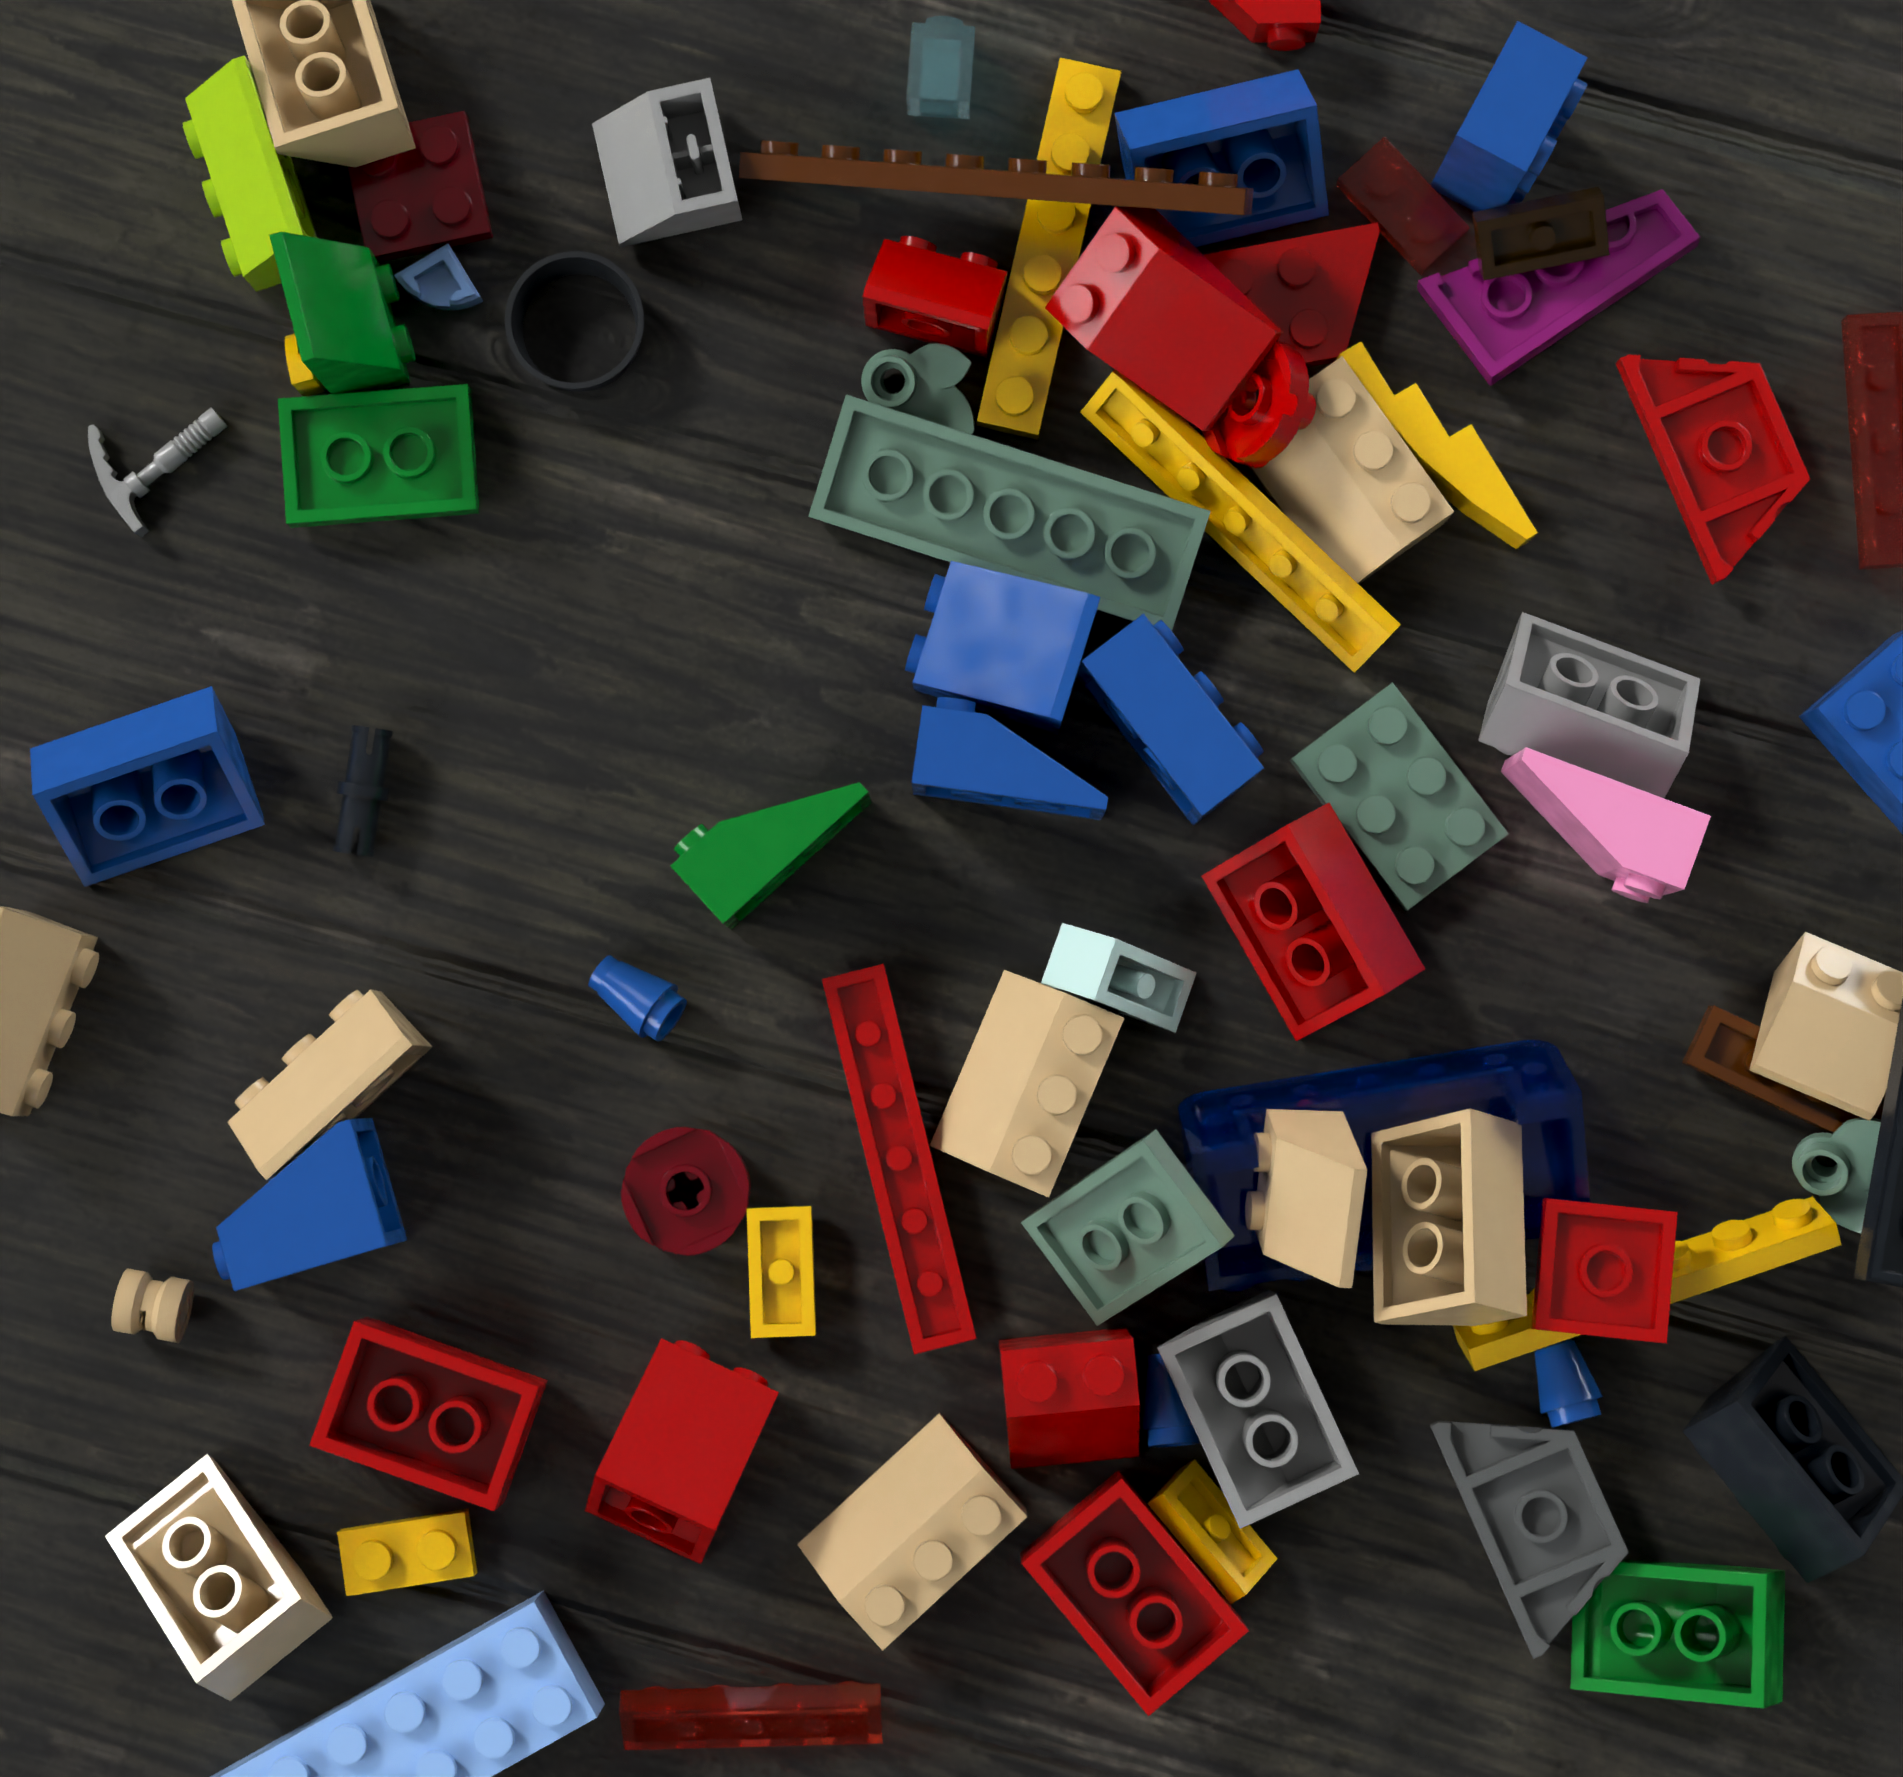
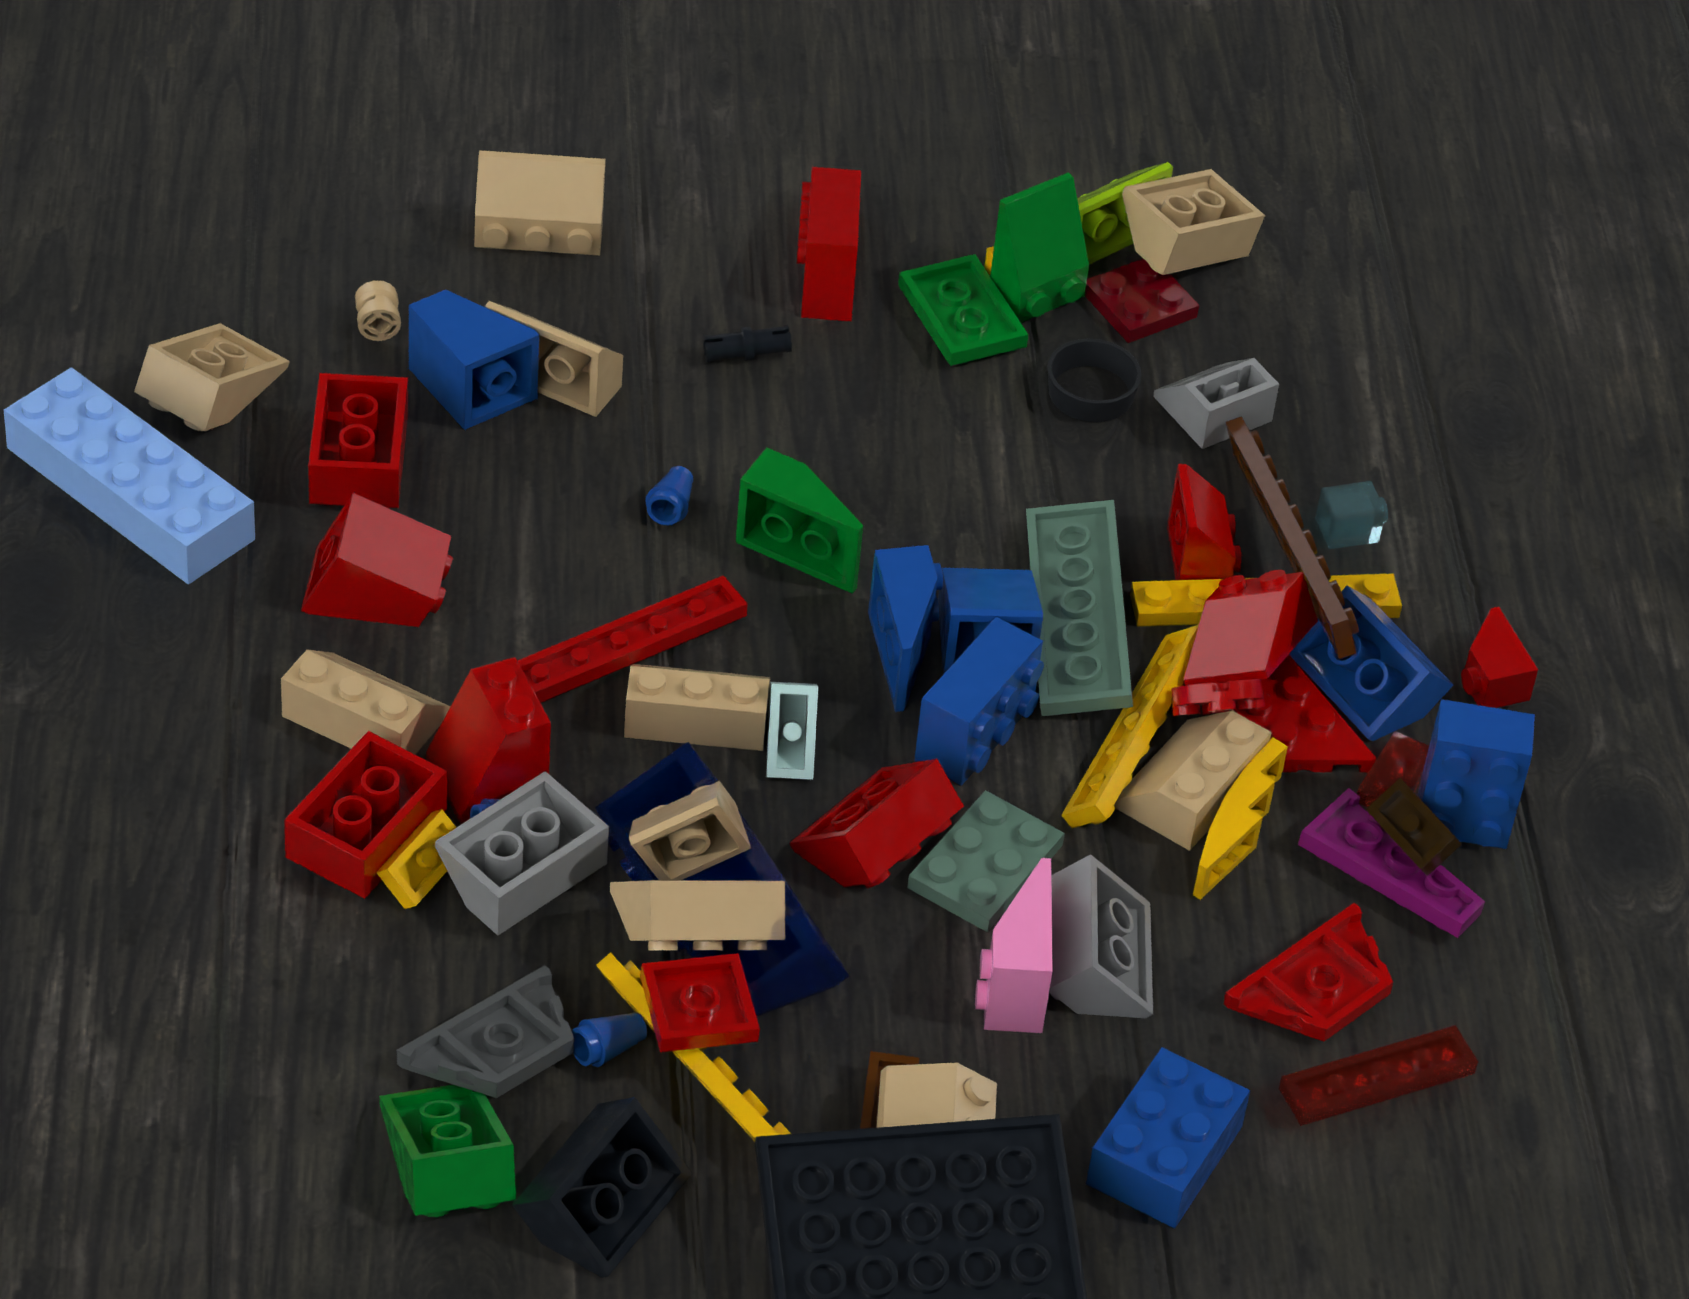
camera: 65 degrees right, 40 degrees down
blue slope [30,686,265,887] -> none
light grey piece [88,407,228,538] -> none
yellow plate [337,1509,478,1596] -> none
medium blue tile [394,243,483,310] -> none
clear red plate [619,1681,883,1750] -> none
dark red plate [621,1126,751,1256] -> none
yellow plate [747,1206,816,1338] -> none
sand green plate [861,343,975,434] -> none
sand green plate [1021,1129,1235,1326] -> none
none -> red wedge [797,167,861,322]

